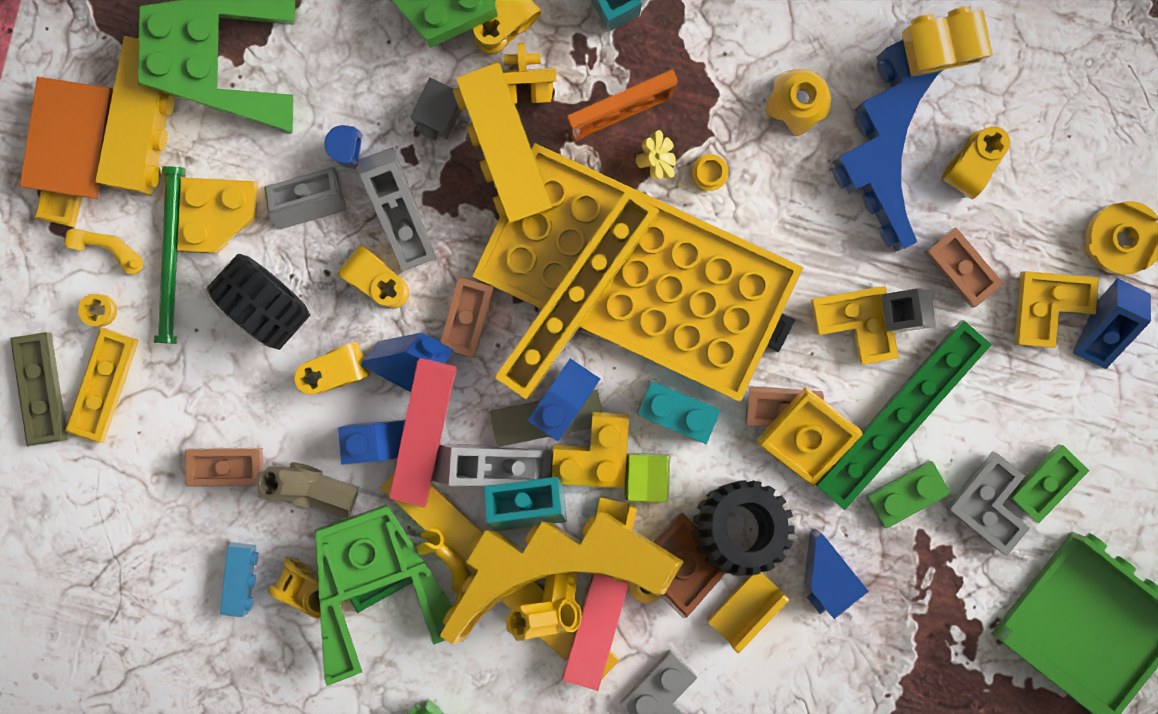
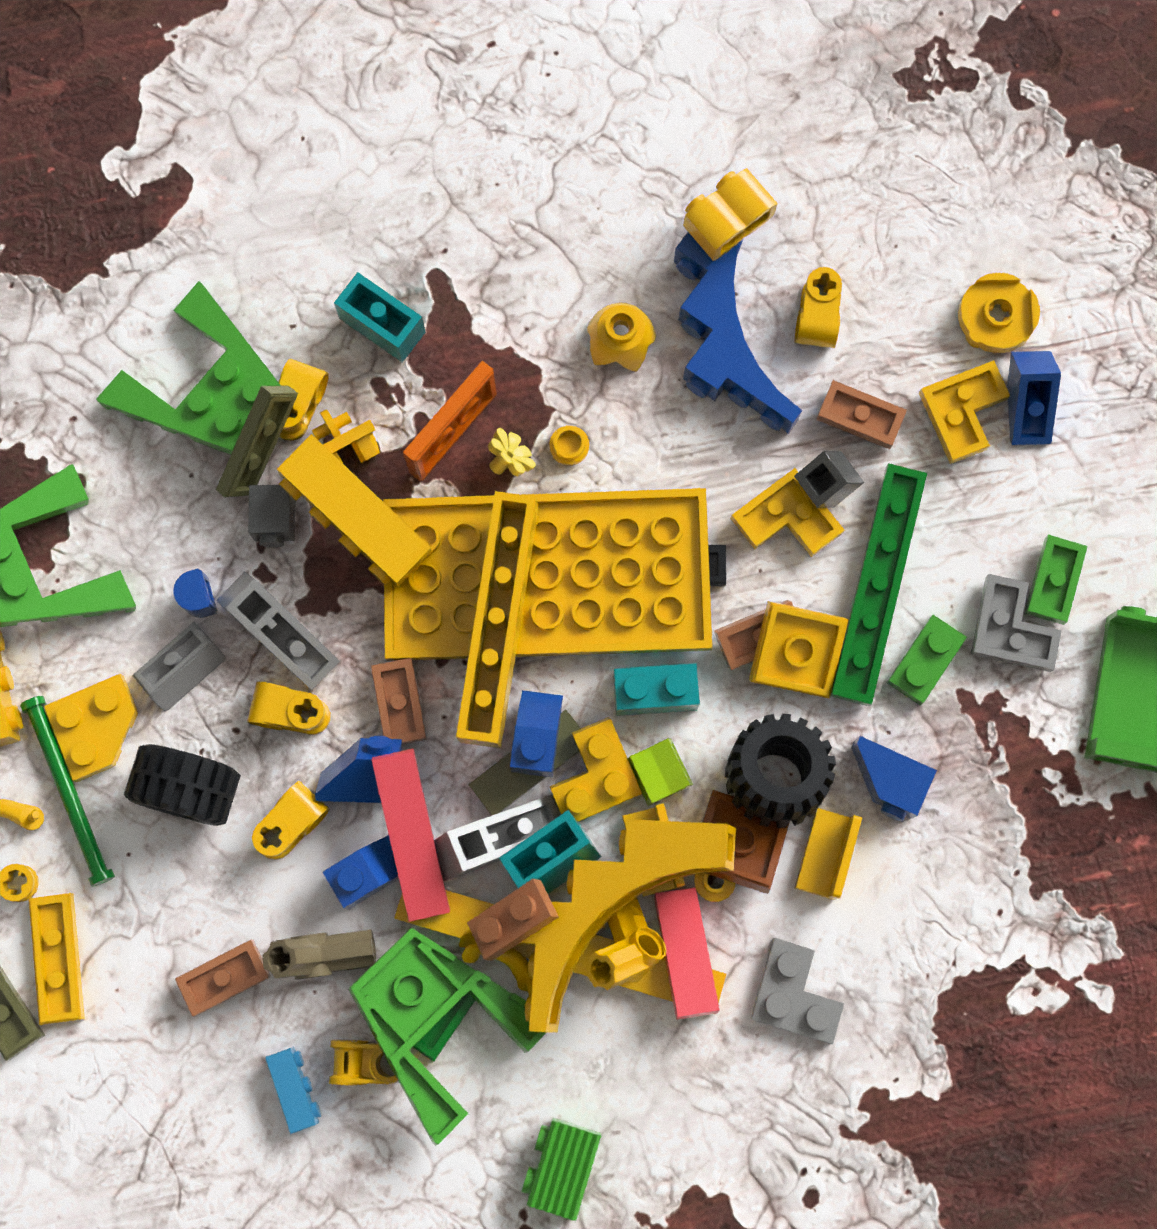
camera: 25 degrees left, 10 degrees down
none -> olive tile [216,386,298,498]
none -> nougat plate [467,879,559,961]

